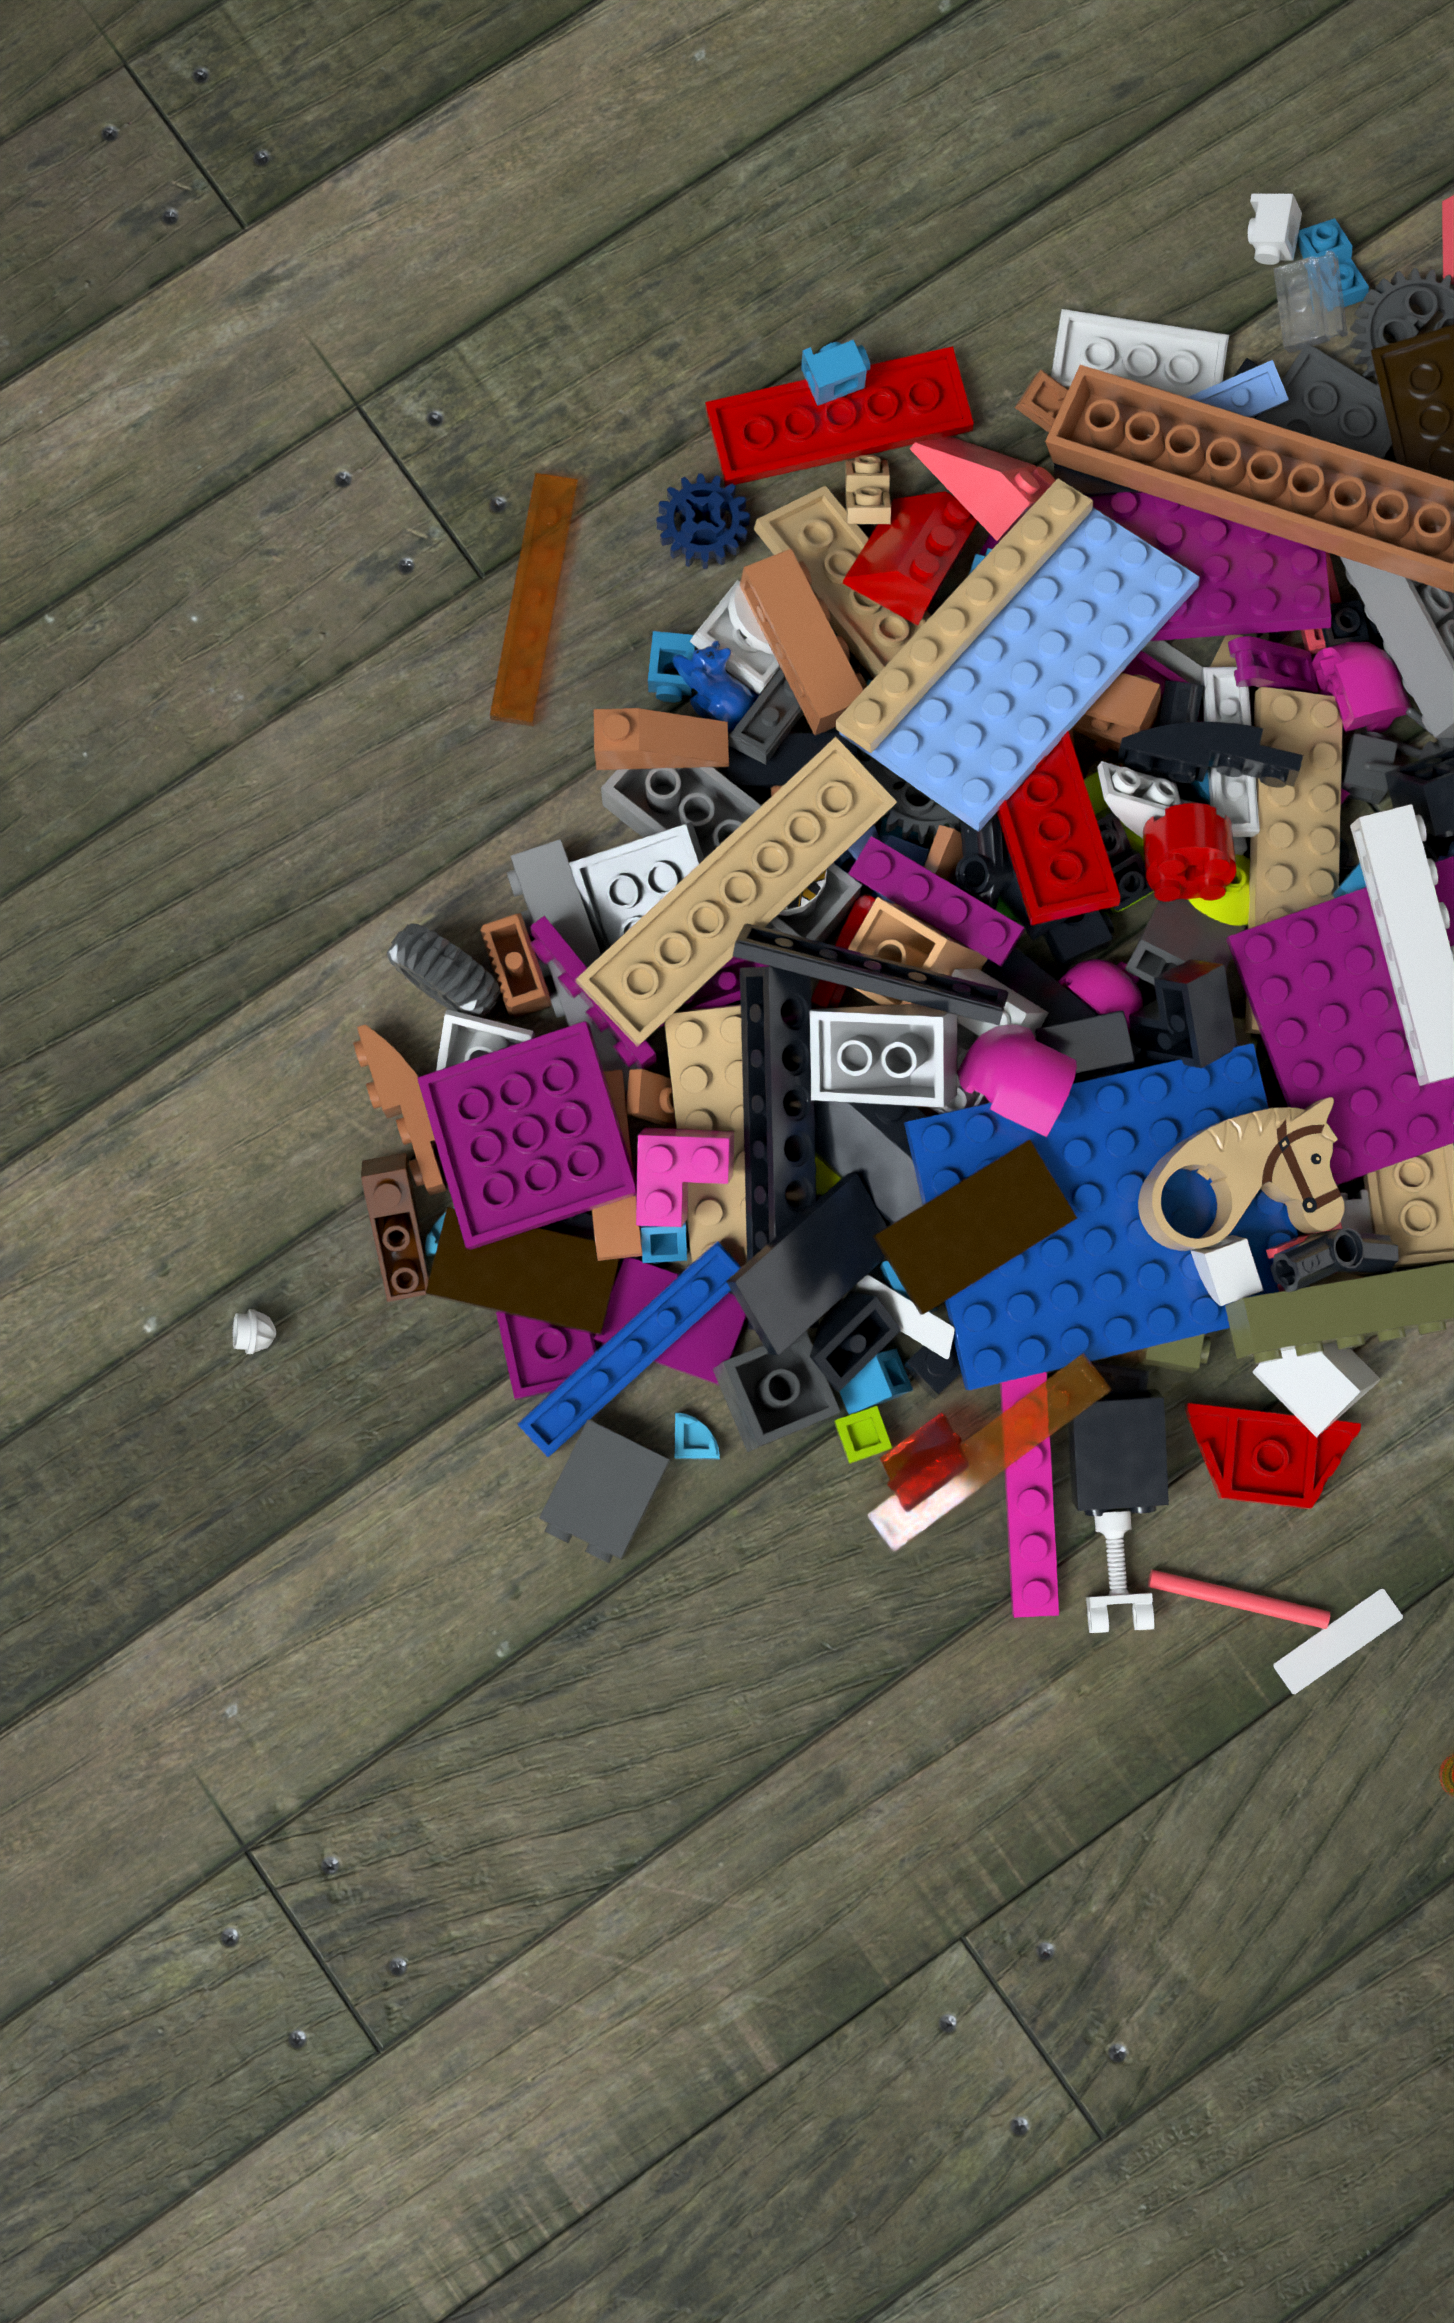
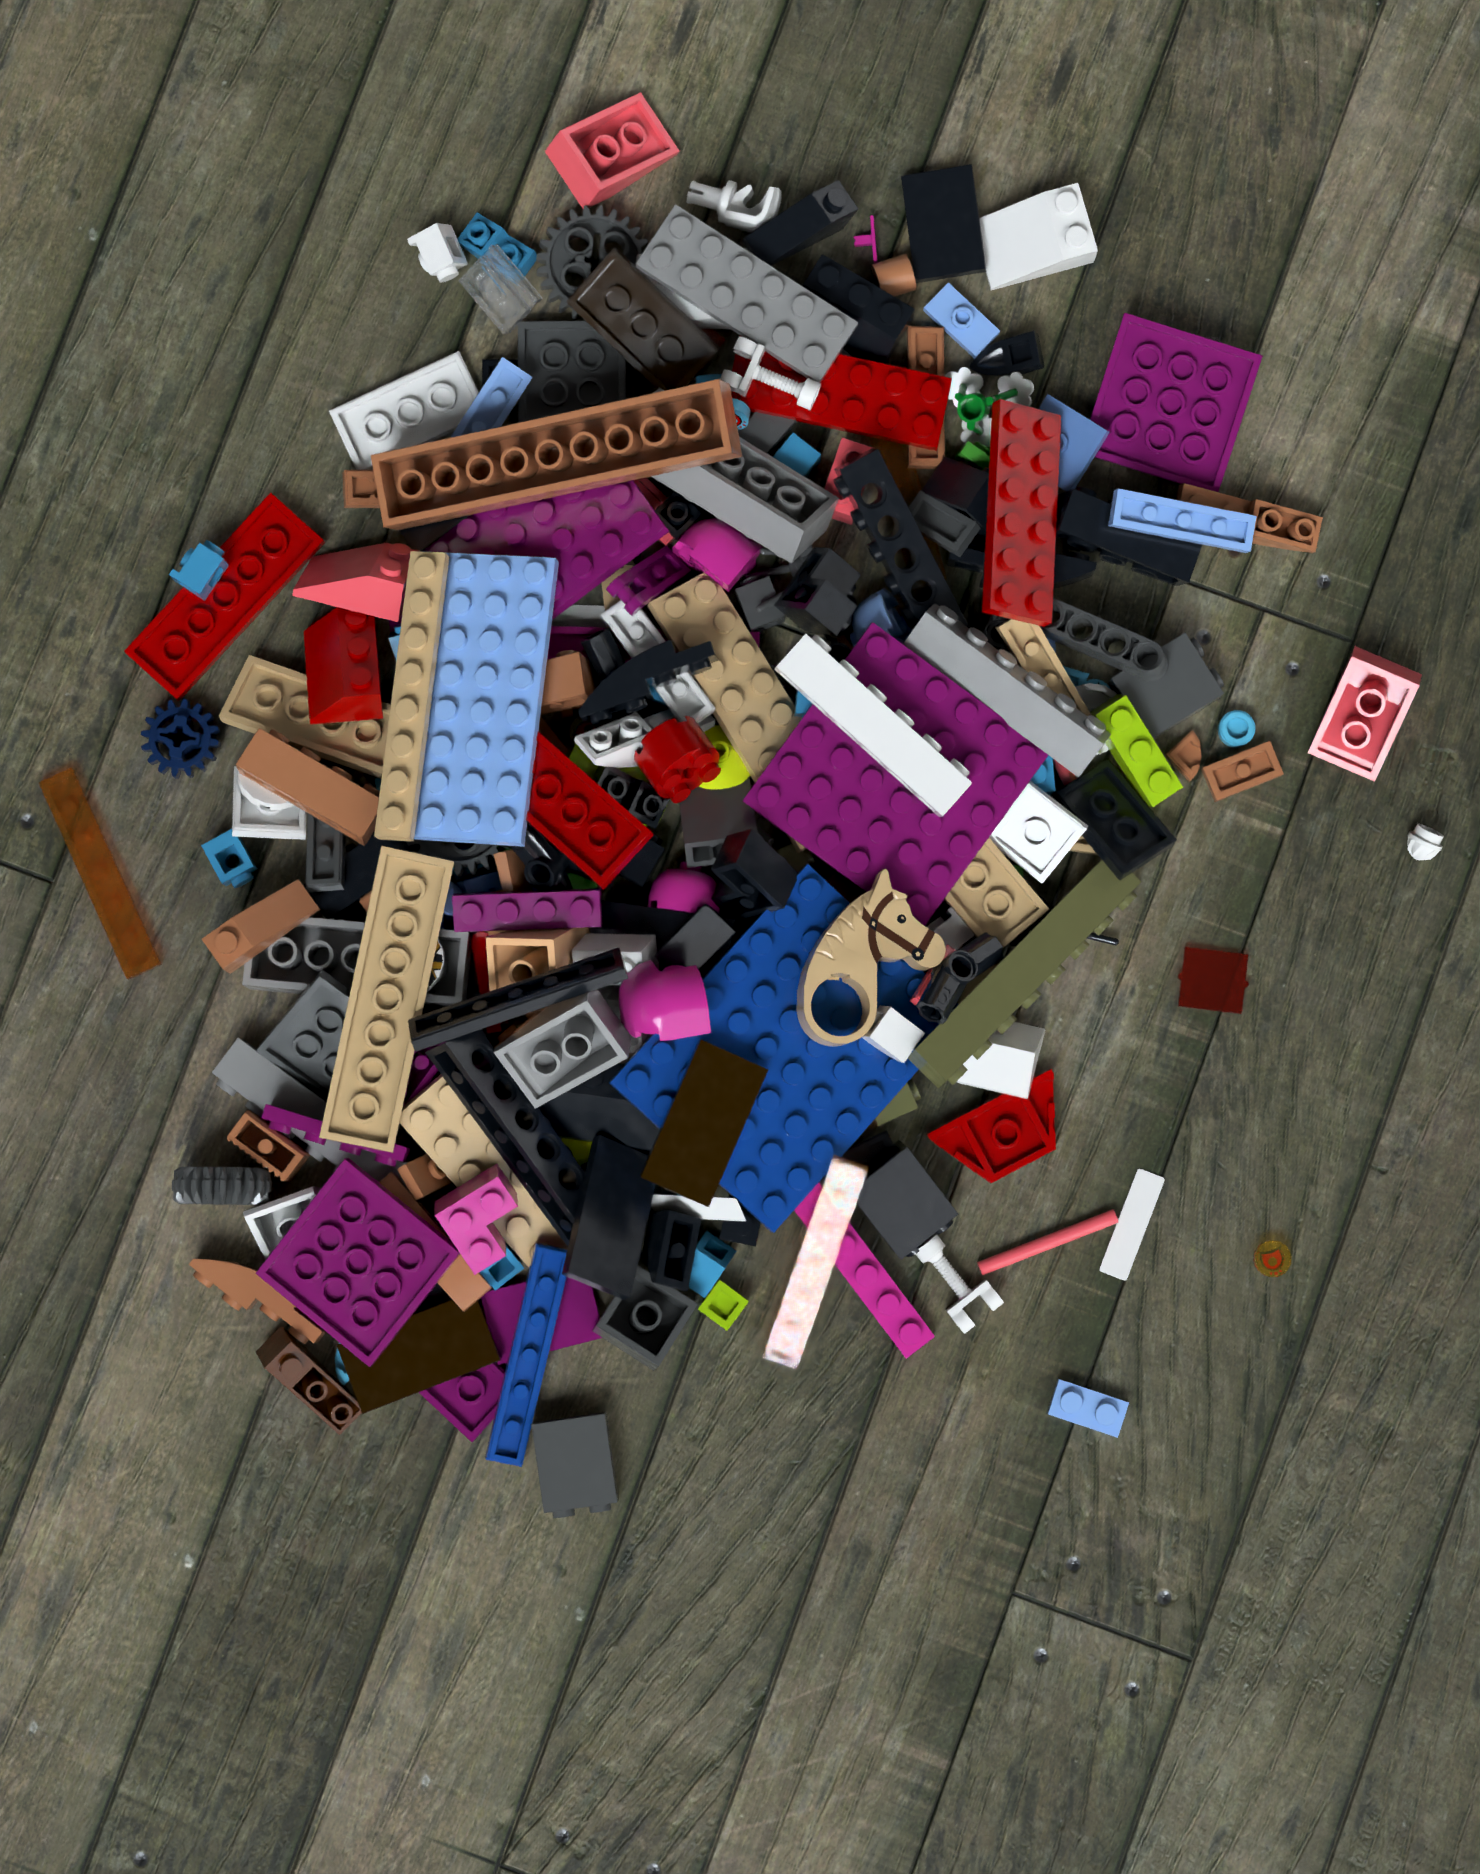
camera: 30 degrees left, 5 degrees up
white plate [233,1309,276,1354] -> none
blue animal [672,641,762,734] -> none
medium azure tile [675,1413,720,1459] -> none
tan slope [845,455,891,524] -> none
clear red piece [880,1412,970,1513] -> none
none -> light blue plate [1047,1379,1129,1438]

